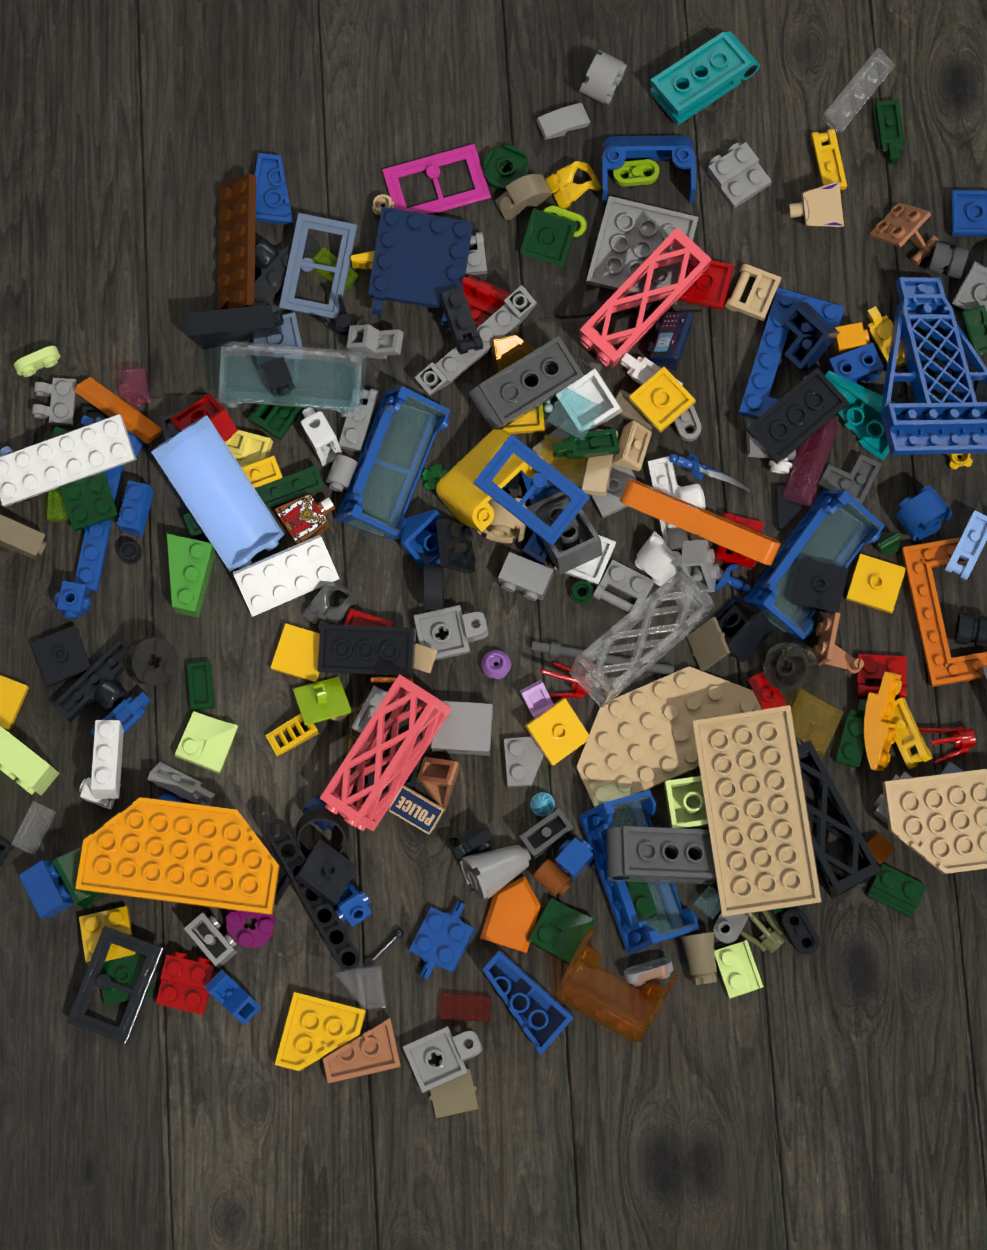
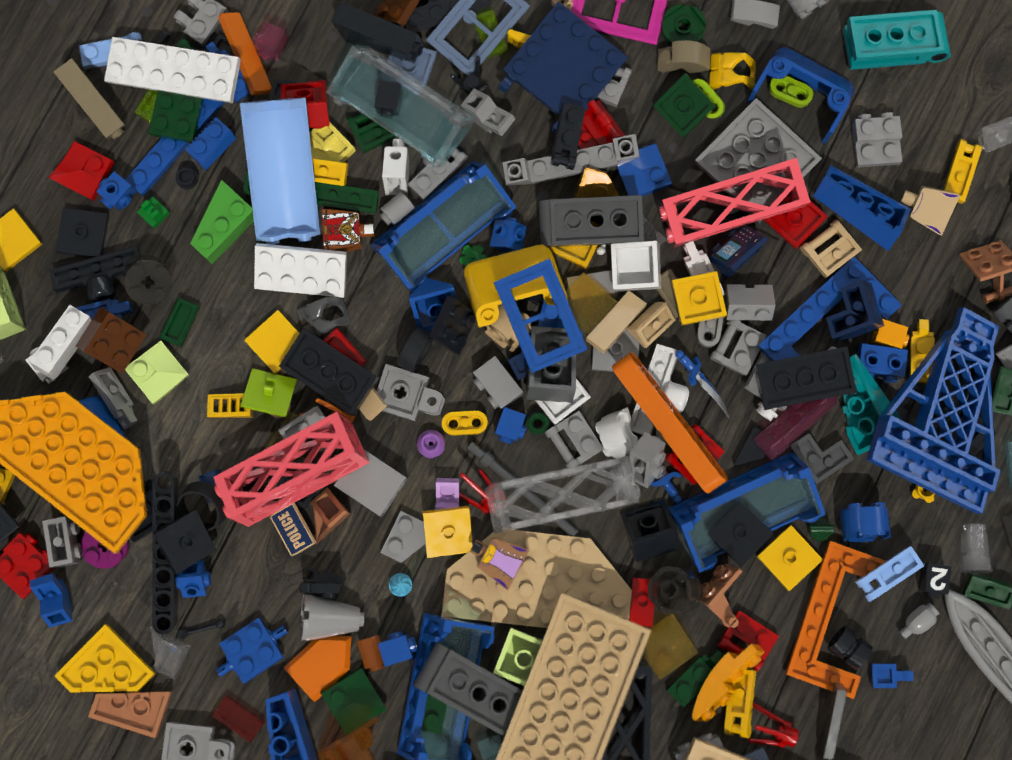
camera: 25 degrees right, 5 degrees up
dark grey brick [520,808,574,860] -> none
clear light blue piece [547,388,602,441] -> none
dark green hinge [552,428,620,460] -> none
dark tan piece [687,617,730,671] -> none
none -> red plate [49,141,115,201]
none -> reddish brown brick [76,307,147,374]
none -> green tile [137,196,170,229]
none -> yellow plate [442,411,488,436]
none -> torso [470,538,529,590]
none -> blue brick [490,217,526,253]
none -> blue brick [495,407,527,445]
none -> blue plate [617,143,672,197]
none -> light grey plate [710,320,767,377]
none -> light grey brick [724,284,775,321]
none -> blue wedge [813,166,911,251]

